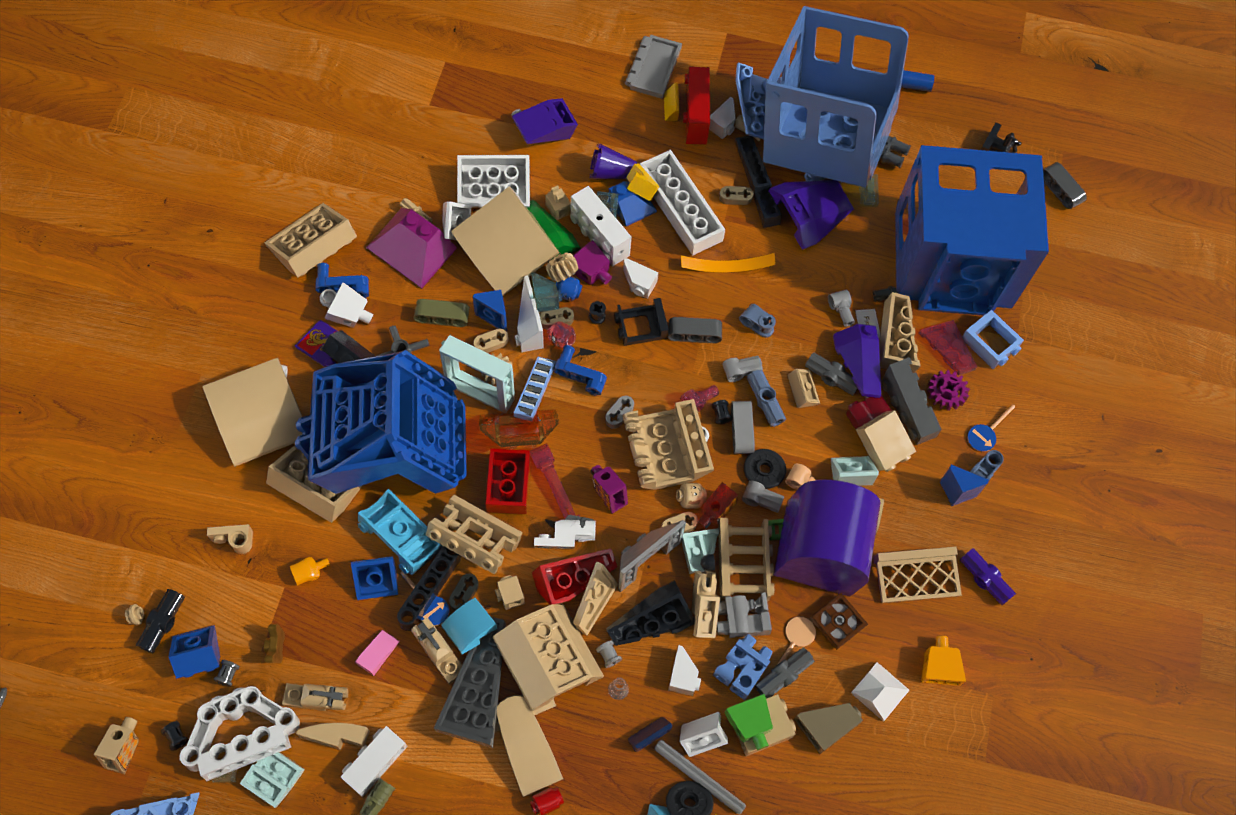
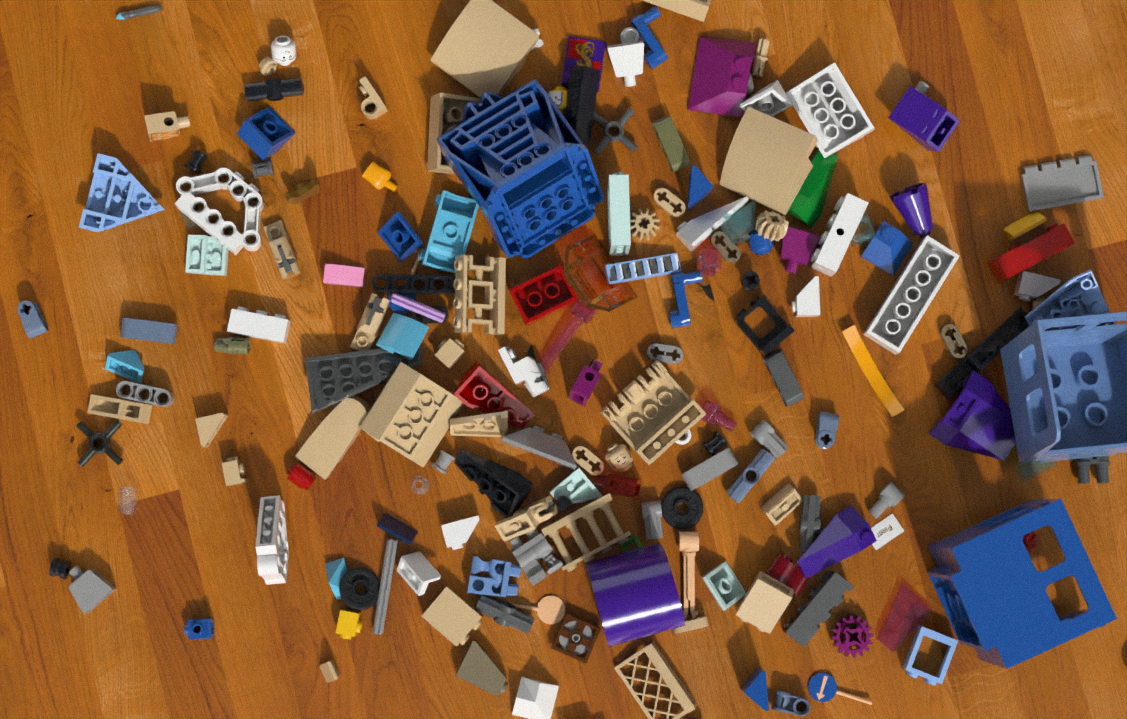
camera: 65 degrees right, 20 degrees up
tan slope [296,723,370,750] -> none
tan brick [545,186,571,220] -> none
yellow slope [626,164,660,201] -> none
bright green torso [724,694,773,751] -> none
pearl dark grey pin [873,286,897,302] -> none
tan wedge [879,292,920,373] -> none
none -> white head [271,36,297,66]
none -> lavender axle [391,293,446,323]

